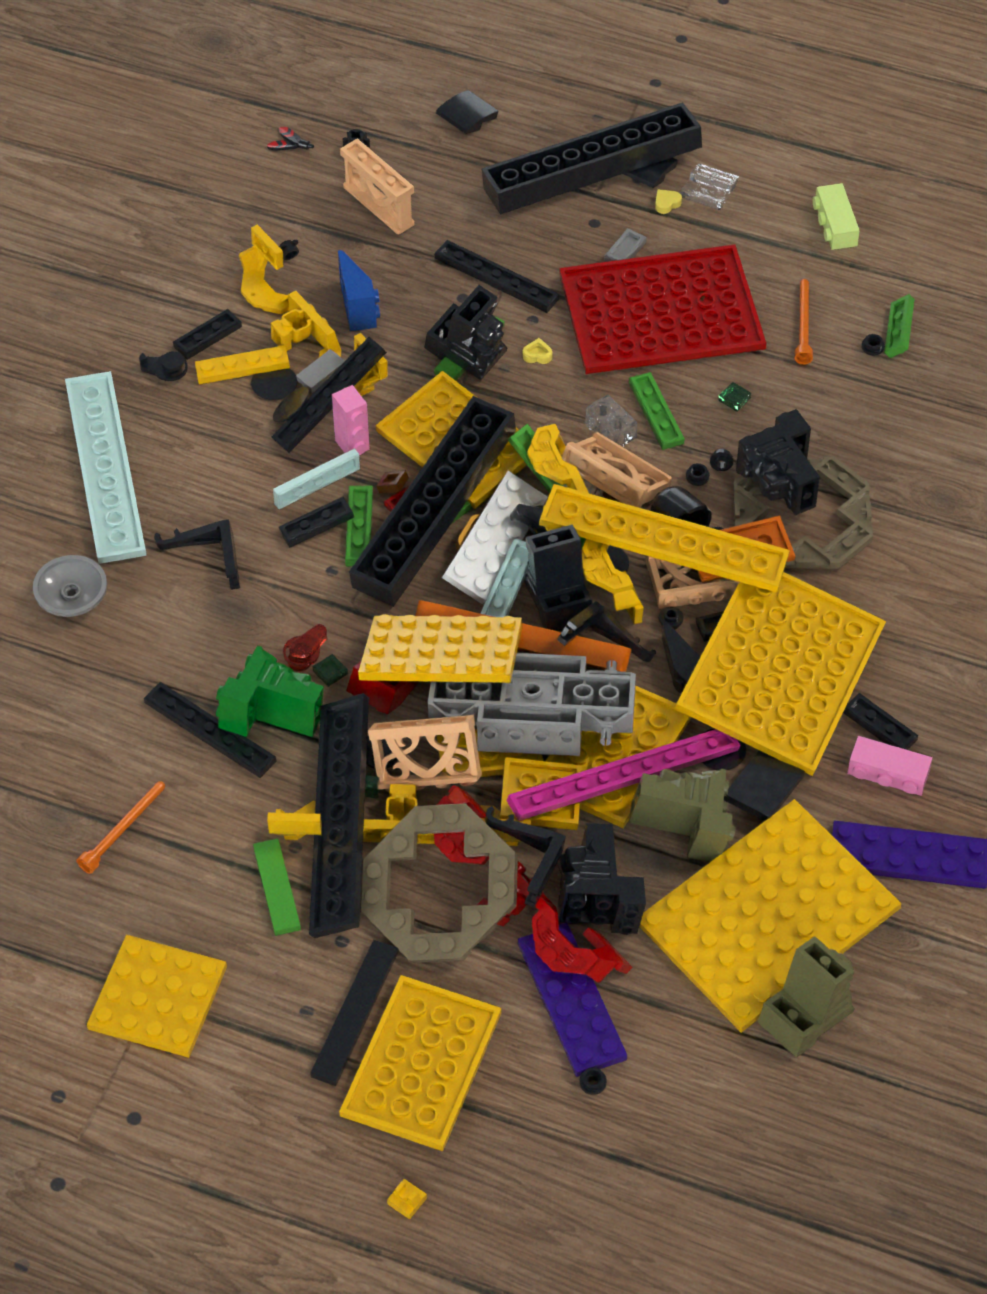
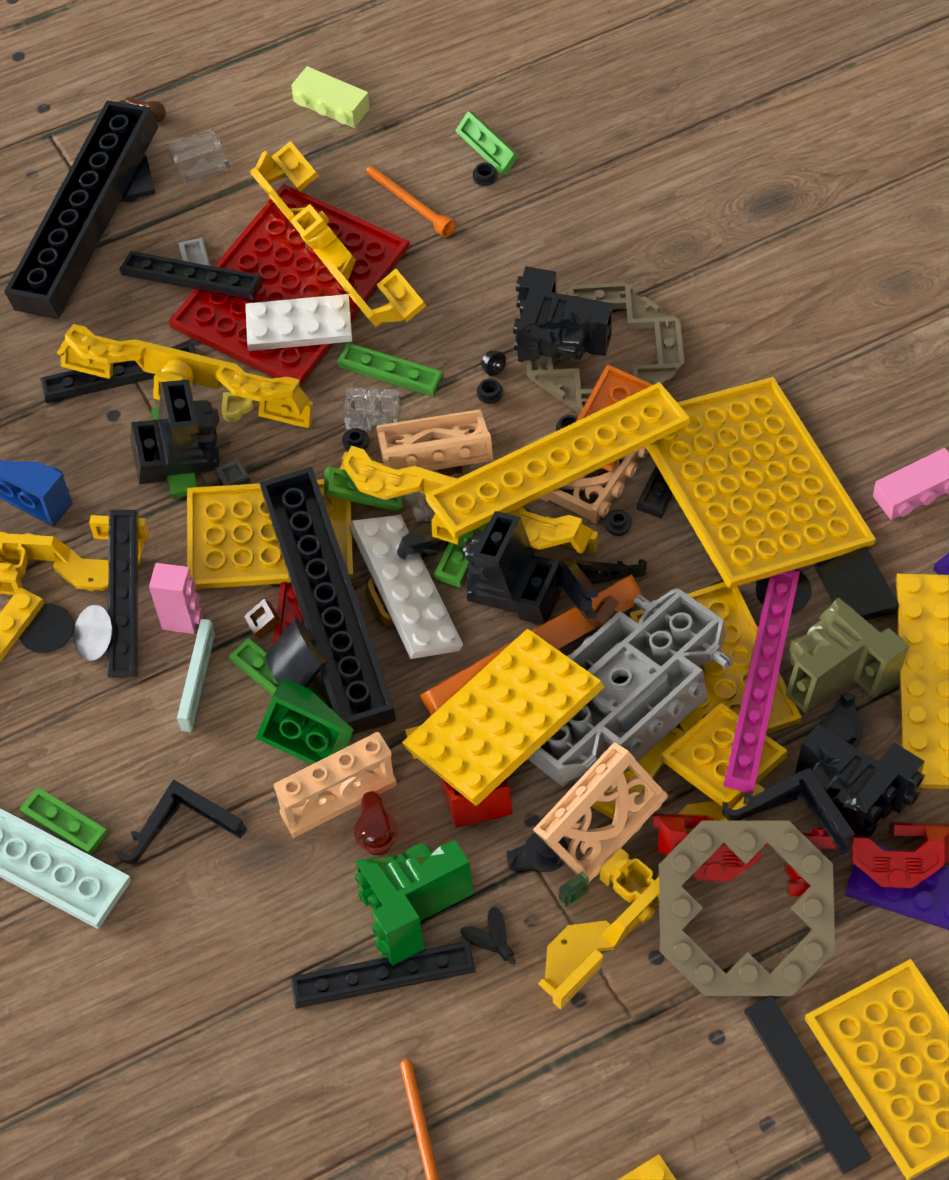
camera: 45 degrees left, 5 degrees up
light grey dish [33,555,107,617] -> none
bright green tile [253,839,301,936] -> none
black tile [279,497,354,548] -> none
light grey tile [296,349,345,393] -> none
black plate [309,693,369,938] -> none
clear green tile [313,654,348,687] -> none
light aqua tile [480,538,529,617] -> none
black cylinder [651,486,712,527] -> none
light yellow tile [655,189,682,214] -> none
black slope [662,622,700,693] -> none
clear green tile [718,382,751,412] -> none
black tile [843,693,918,750] -> none
none -> bright green plate [20,787,108,855]
none -> yellow piece [57,324,313,428]
none -> black tile [119,251,264,300]
none -> reddish brown piece [125,97,166,123]
none -> dark grey tile [215,458,251,486]
none -> white plate [246,294,352,351]
none -> yellow piece [250,141,427,327]
none -> green slope [256,678,354,765]
none -> black slope [265,617,328,688]
none -> light nougat fence [274,732,397,838]
none -> black plate [342,428,369,451]
none -> black piece [461,907,516,964]
none -> reddish brown plate [587,595,619,627]
none -> black piece [820,693,862,747]

